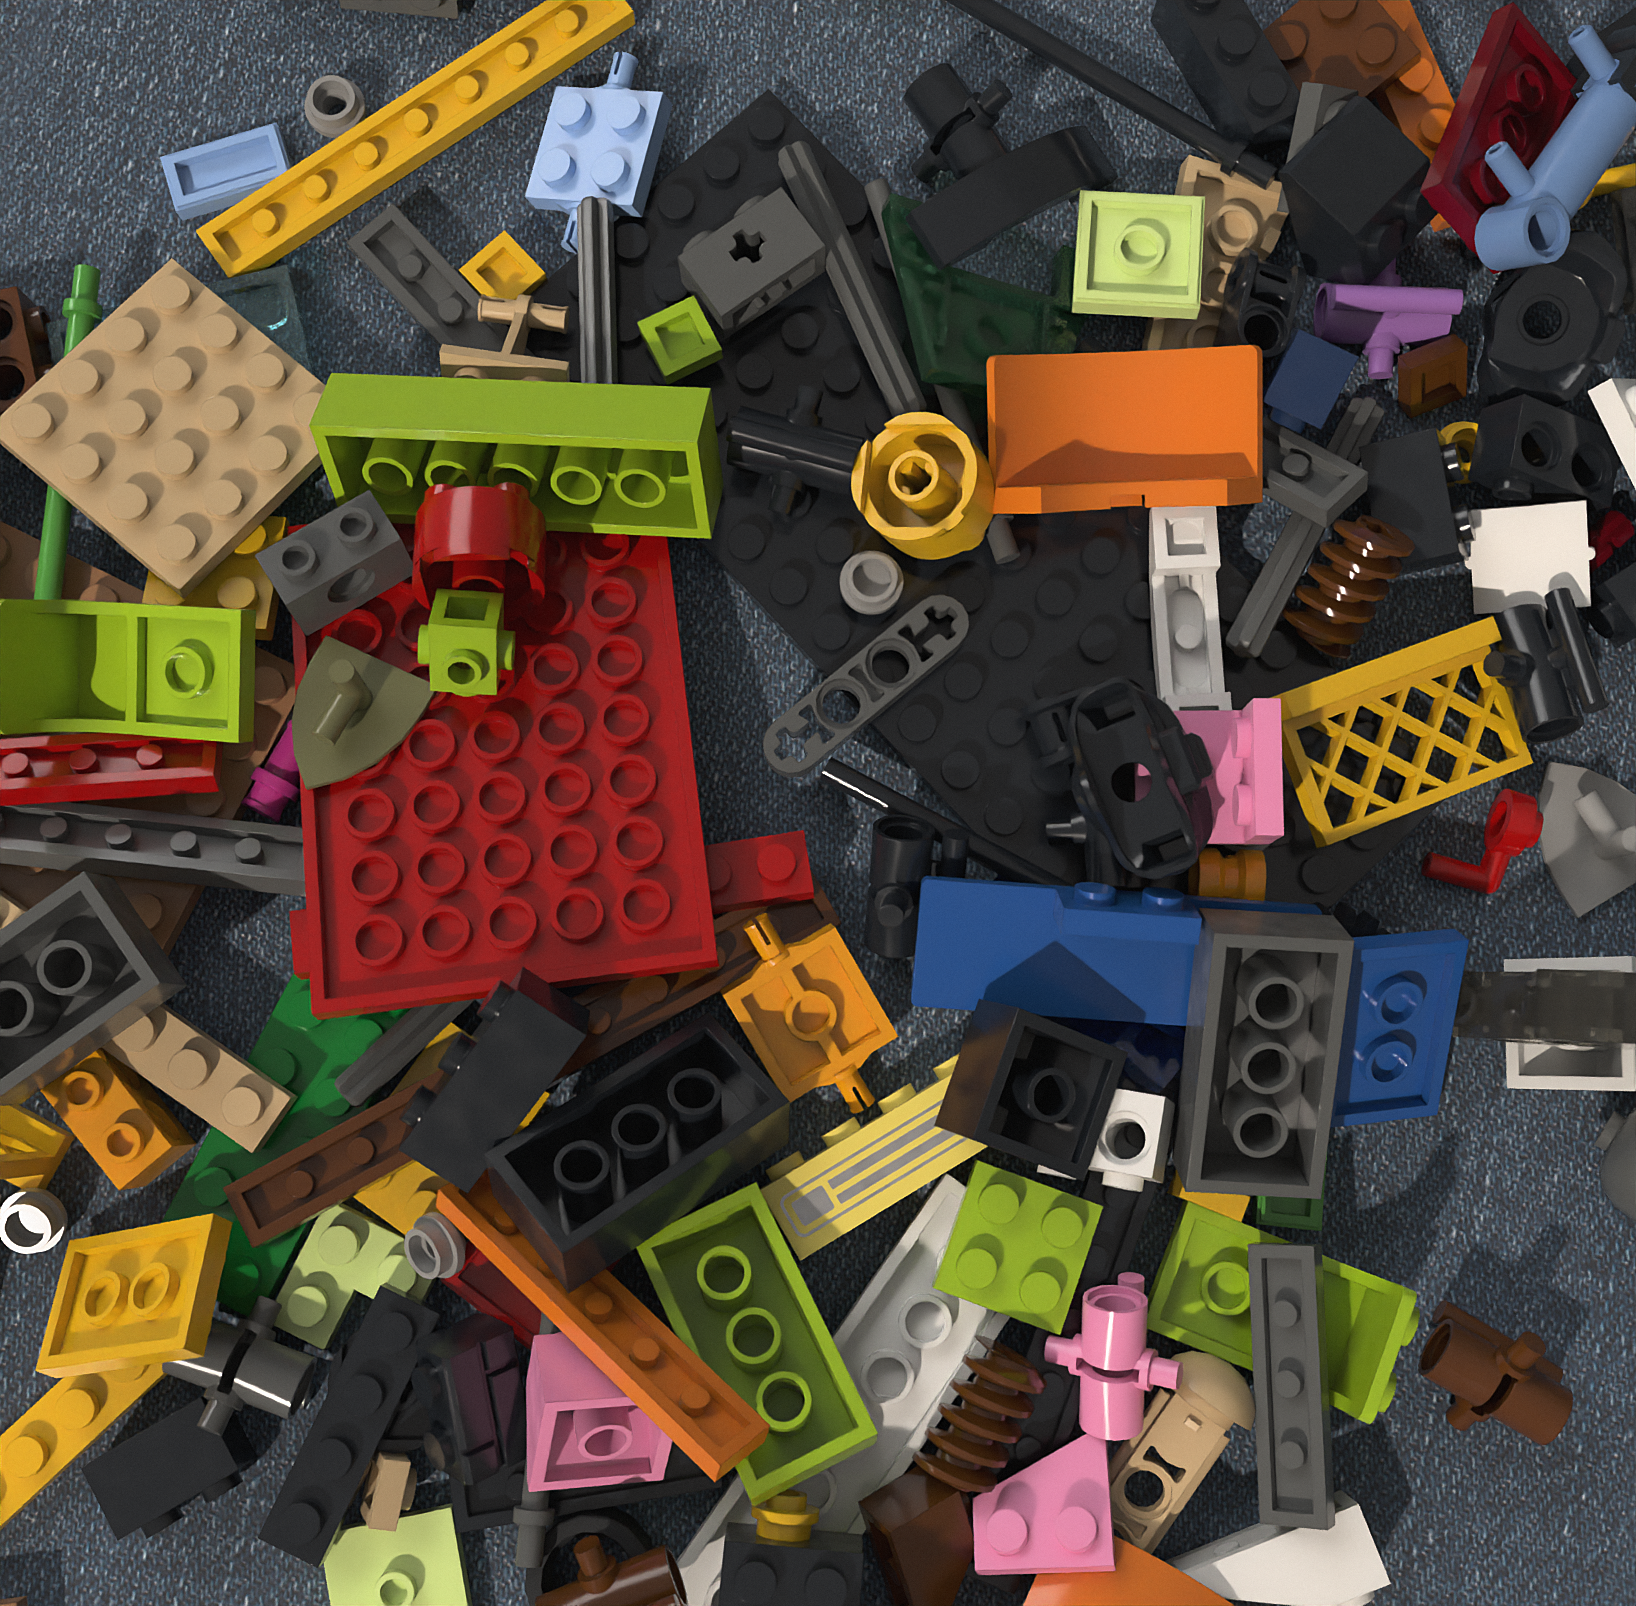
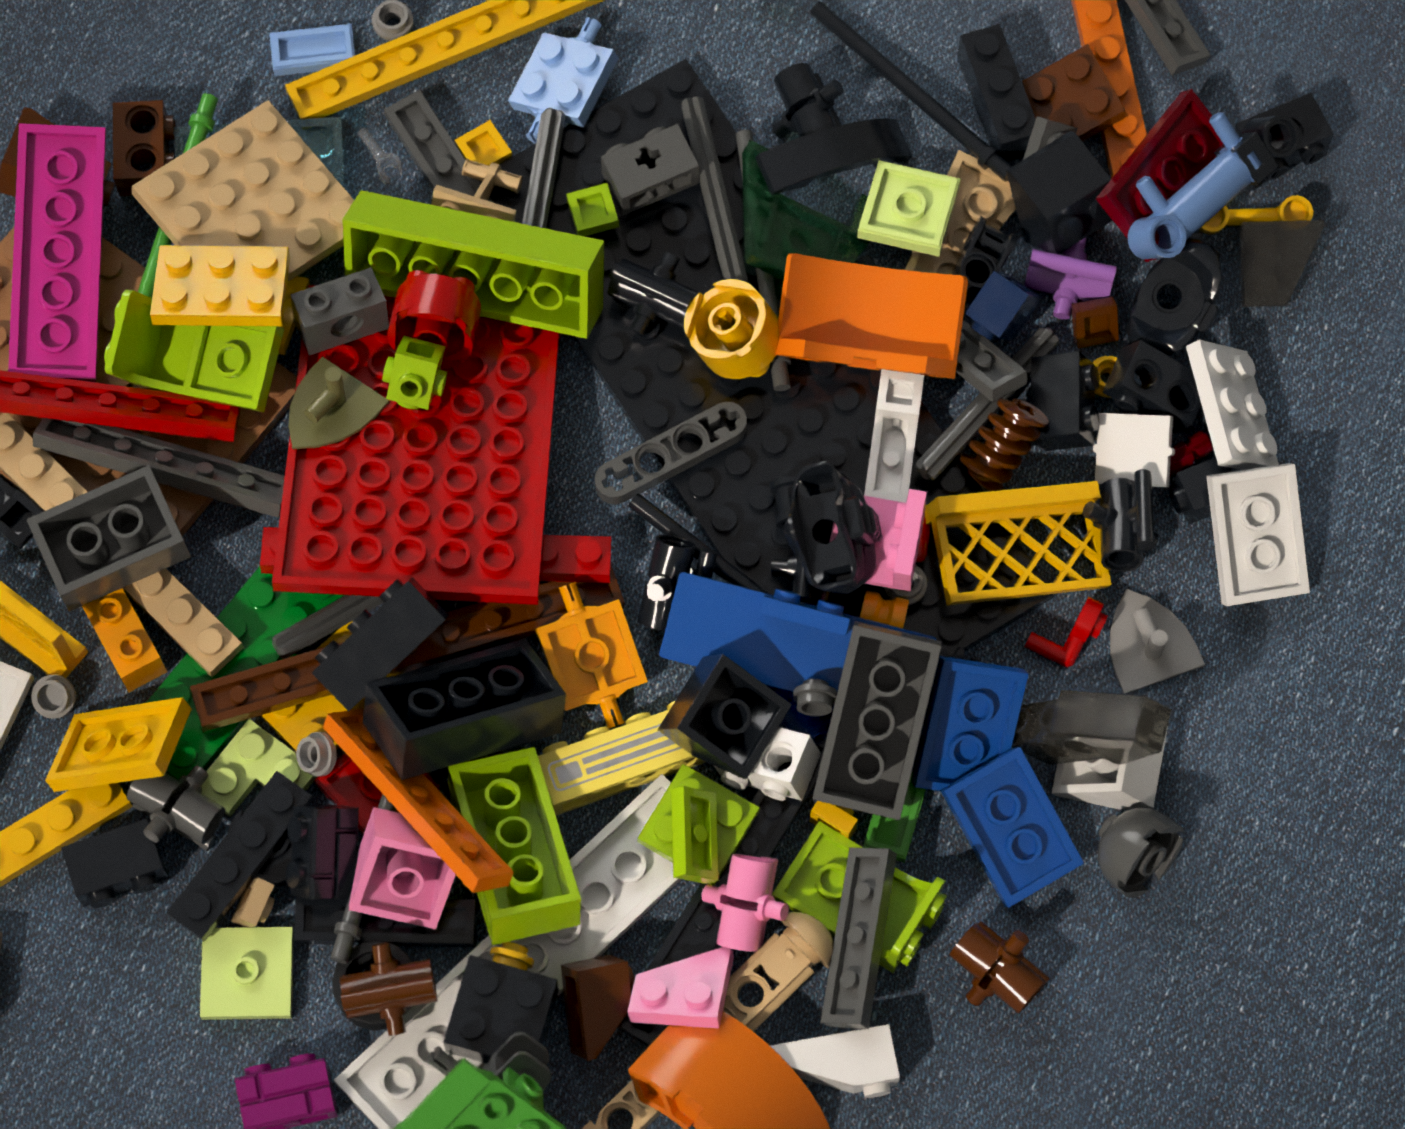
camera: 10 degrees right, 10 degrees down
dark pink pin [241,720,300,823] -> none
light grey plate [840,551,903,615] -> none
reddish brown piece [912,1335,1048,1493] -> none
none -> yellow plate [150,245,290,326]
none -> clear hand [357,127,403,185]
none -> lime plate [671,786,718,884]
none -> dark grey plate [793,679,837,716]
none -> blue plate [940,746,1084,908]

